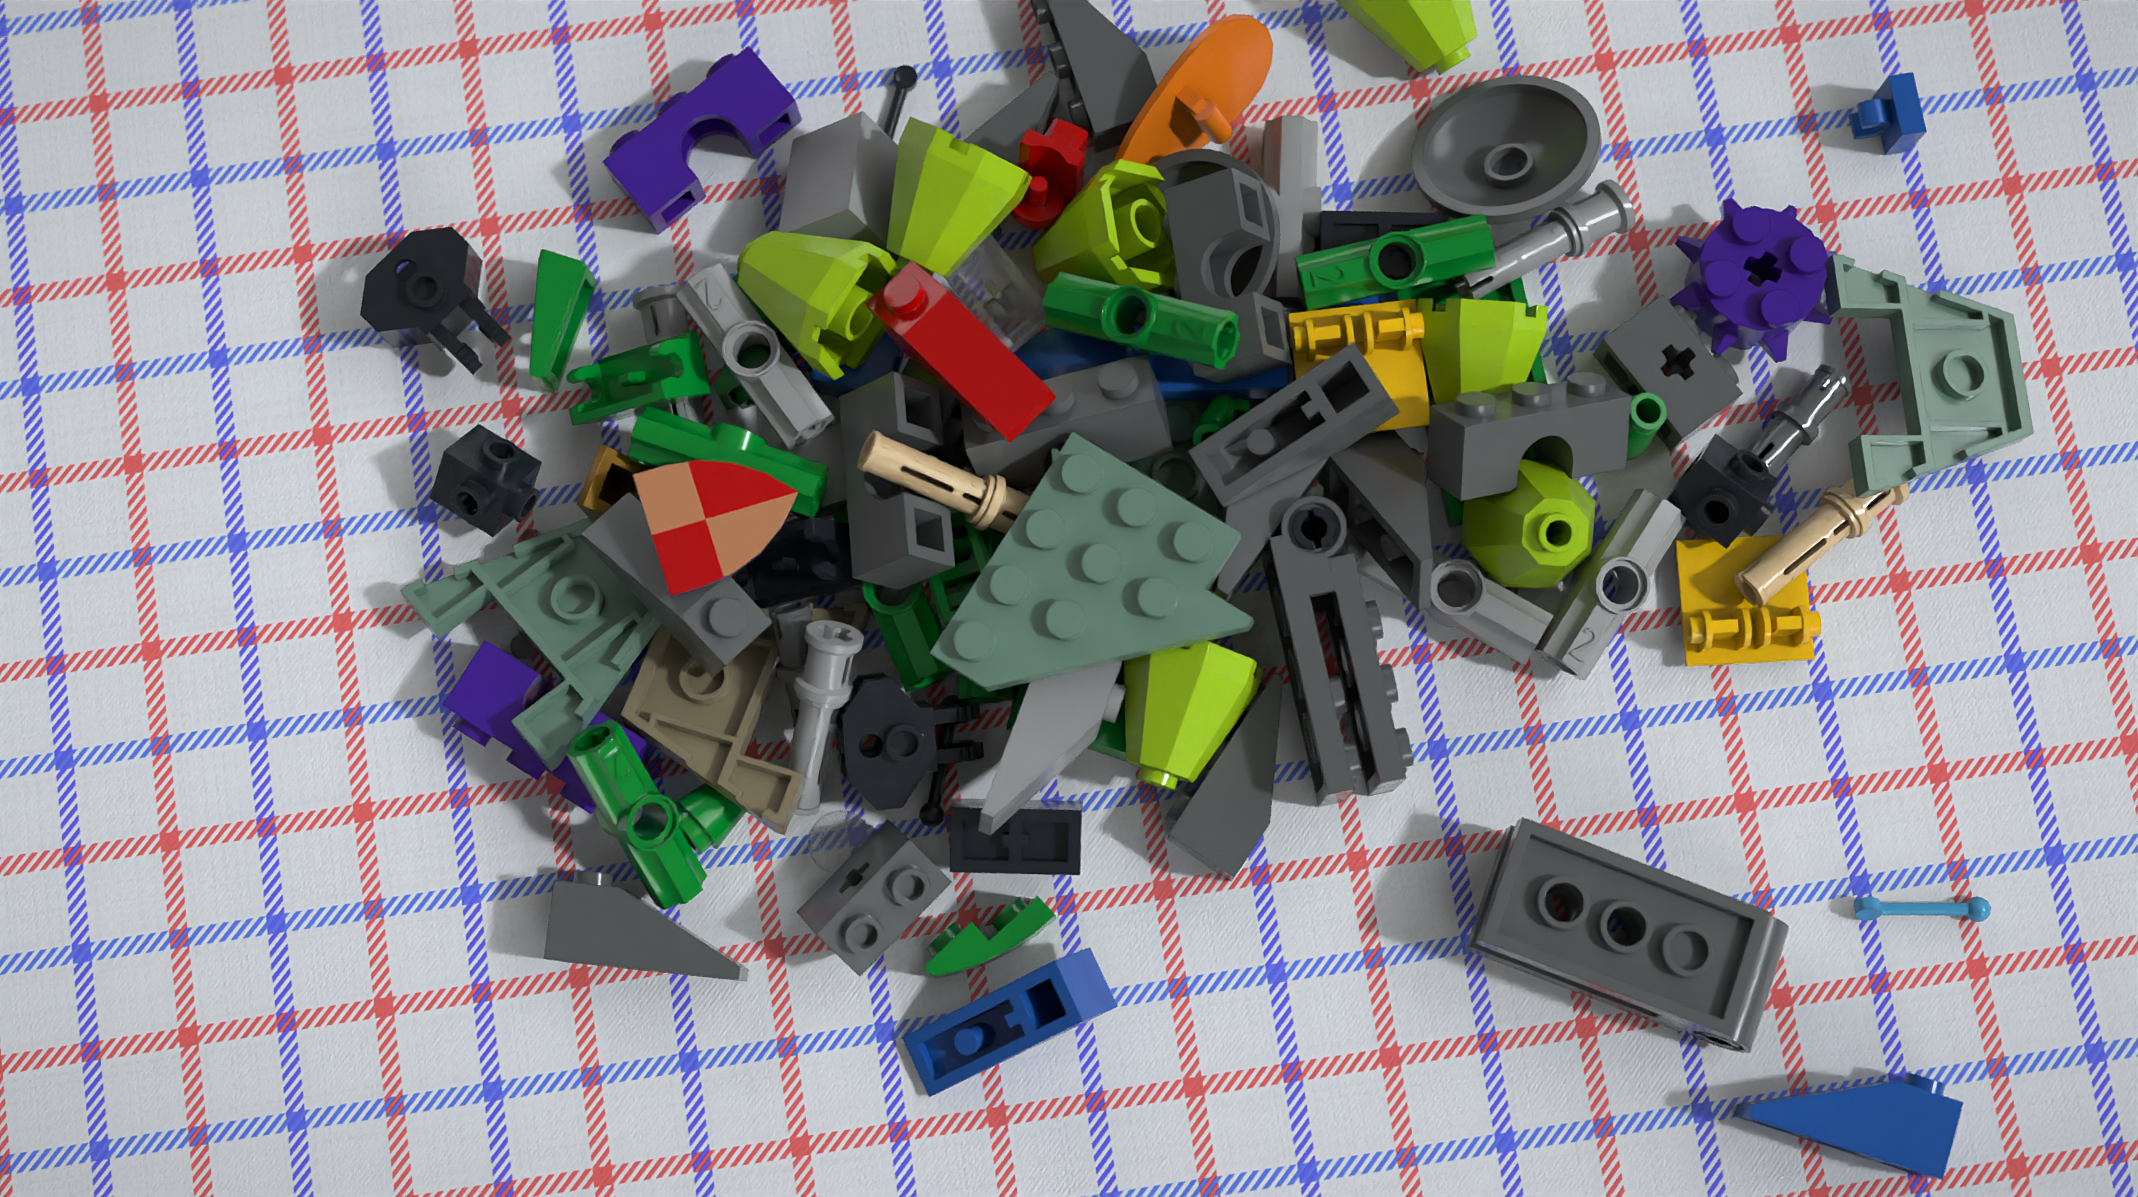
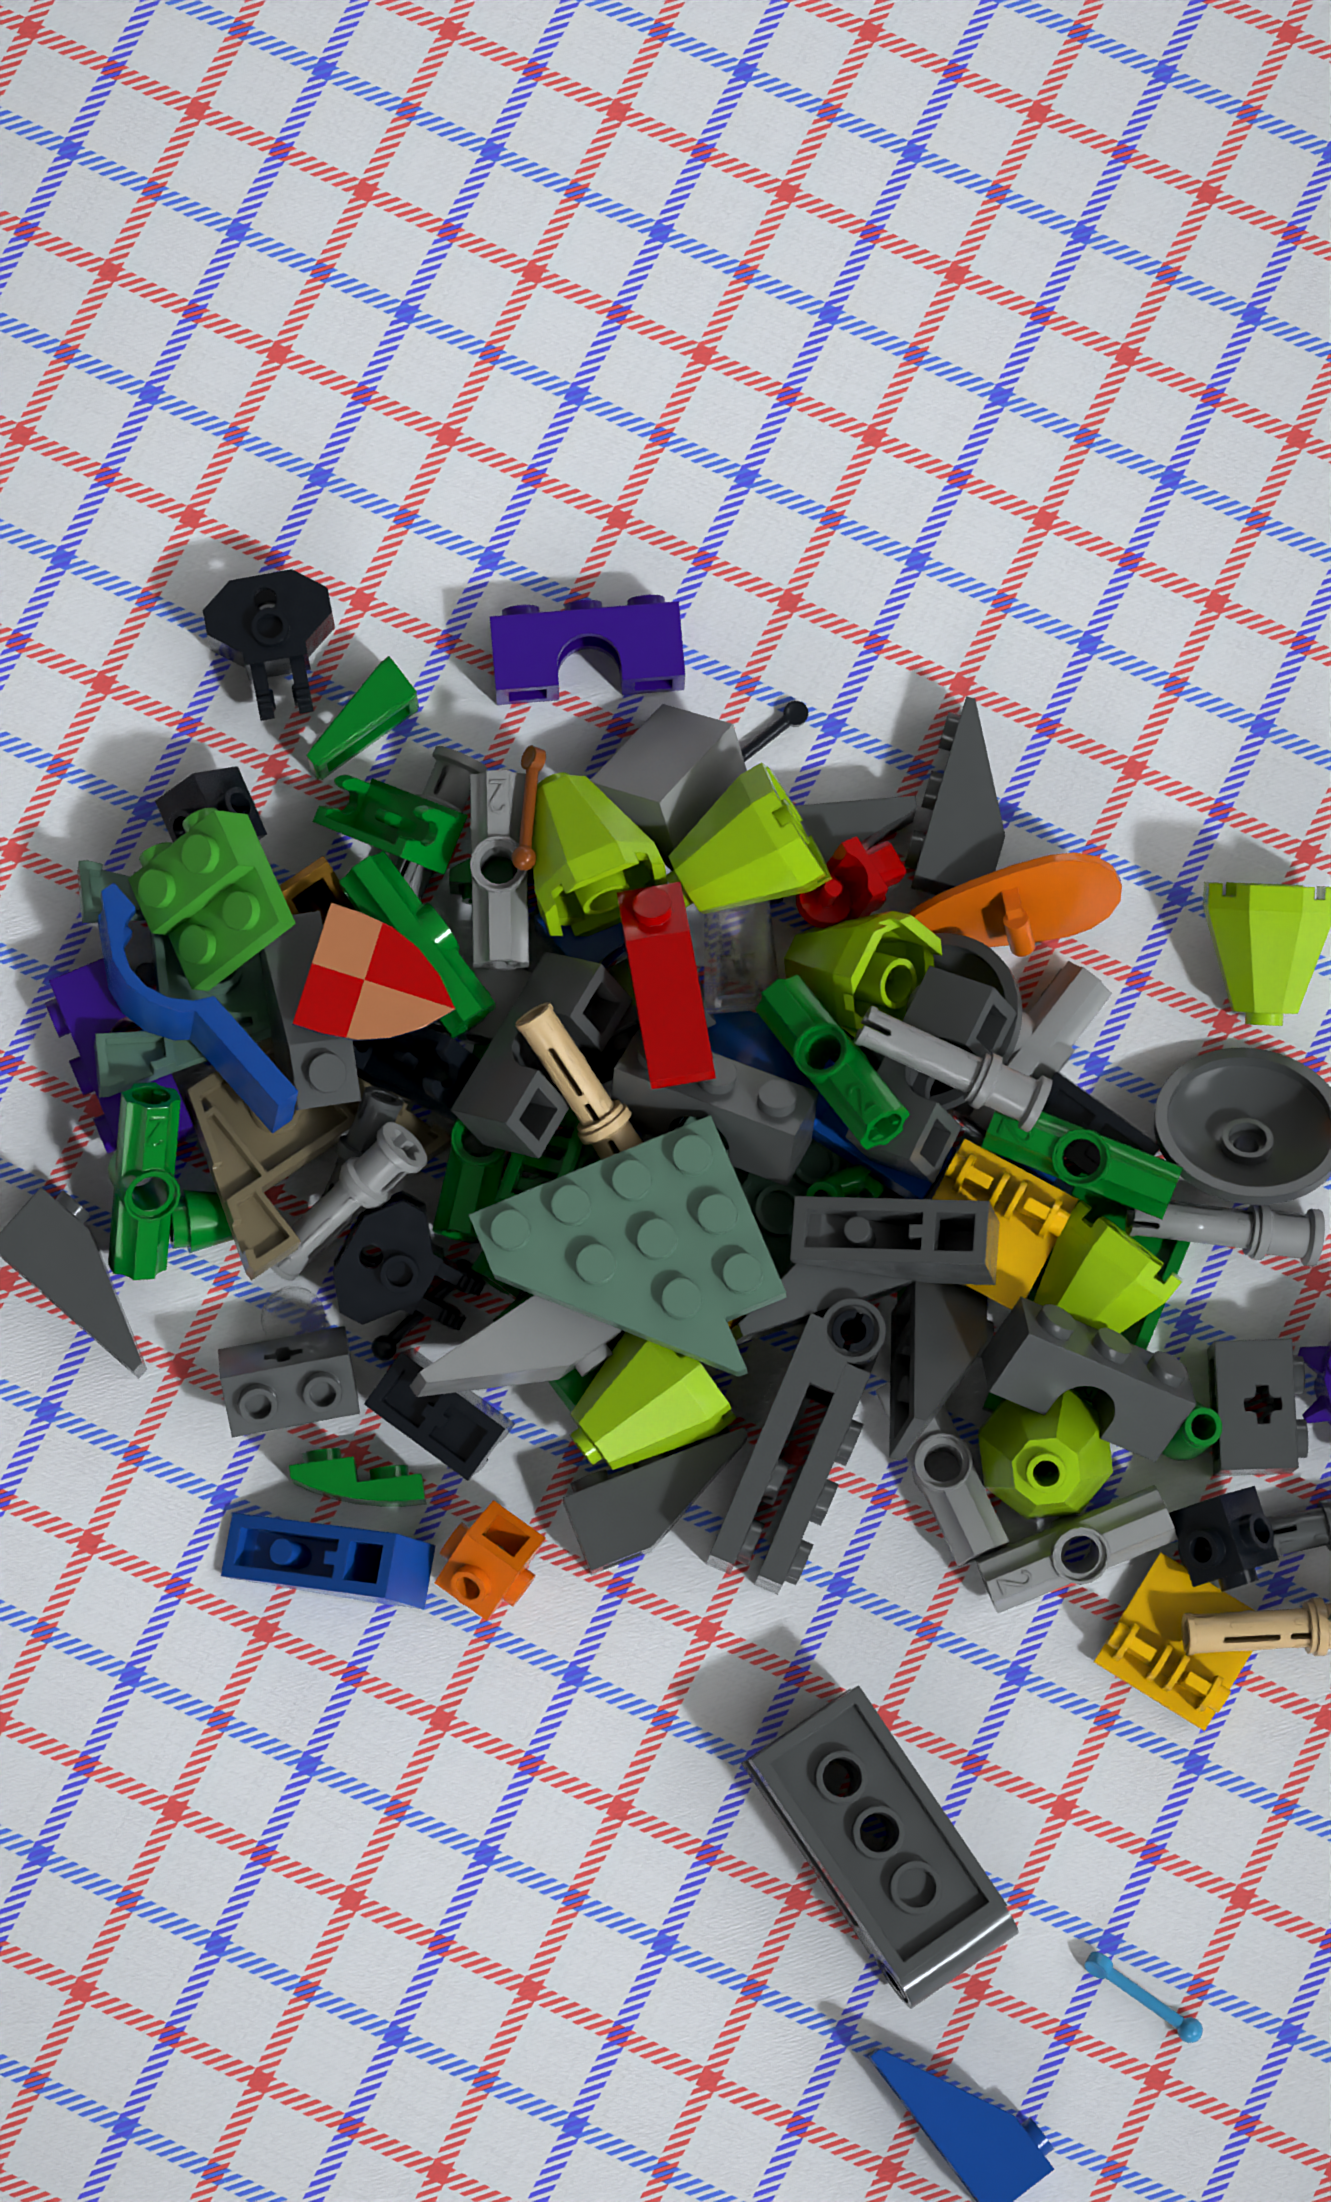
camera: 25 degrees right, 0 degrees up
none -> blue piece [97,883,298,1134]
none -> bright green plate [128,808,296,991]
none -> orange brick [434,1500,546,1621]
none -> dark orange hinge [511,745,546,871]
none -> light grey pin [854,1005,1053,1132]

